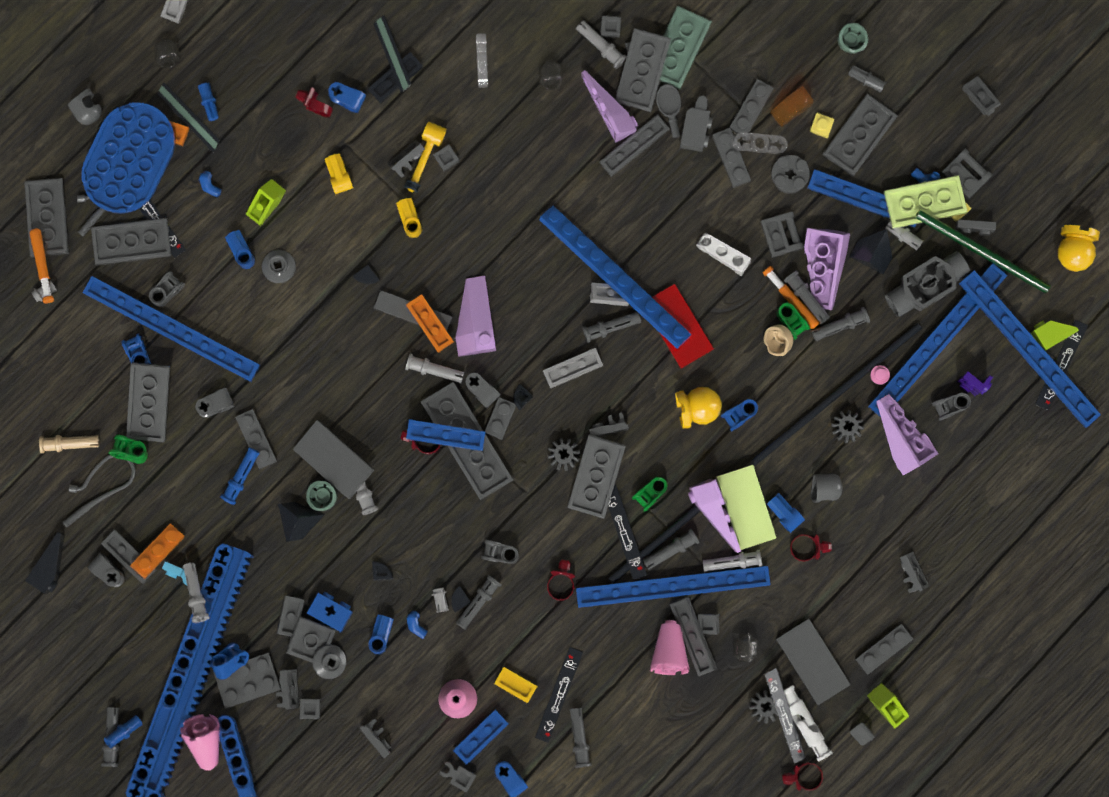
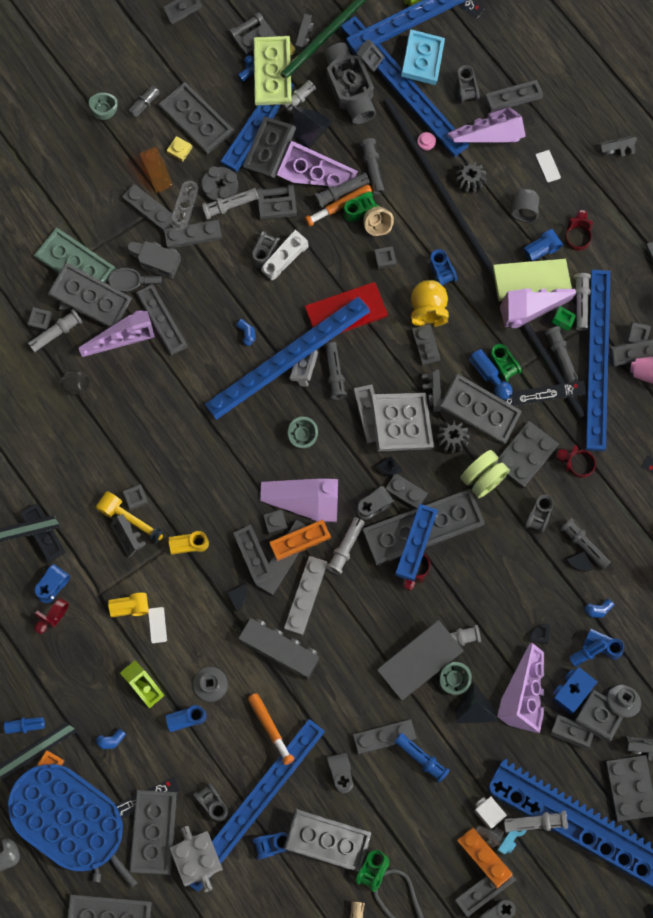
camera: 80 degrees left, 10 degrees down
blue piece [210,643,249,680] -> none
light grey pin [432,587,449,613] -> none
clear beam [476,33,488,88] -> none
dark purple bracket [957,372,993,396] -> none
none -> white sticker [149,607,167,643]
none -> light grey plate [170,826,223,892]
none -> light grey pin [202,188,259,219]
none -> dark grey plate [233,525,274,585]
none -> blue arm [236,319,256,346]
none -> dark grey brick [239,618,319,680]
none -> dark grey plate [243,116,296,178]
none -> orange piece [248,693,294,765]
none -> dark grey piece [252,231,281,269]
none -> dark grey plate [264,510,288,535]
none -> light grey plate [284,556,328,636]
none -> sand green helmet [288,417,318,448]
none -> dark grey plate [357,39,384,71]
none -> light grey plate [370,393,434,452]
none -> dark grey plate [374,246,397,269]
none -> medium azure plate [401,29,445,85]
none -> dark grey plate [412,324,440,365]
none -> yellowish green wheel [460,450,510,498]
none -> blue piece [469,349,513,400]
none -> white brick [474,797,507,830]
none -> clear plate [476,826,505,848]
none -> dark grey plate [485,80,543,112]
none -> dark grey plate [495,421,559,489]
none -> lavender wedge [497,643,544,733]
none -> white sticker [536,150,561,182]
none -> green plate [552,306,576,331]
none -> blue axle [570,638,607,667]

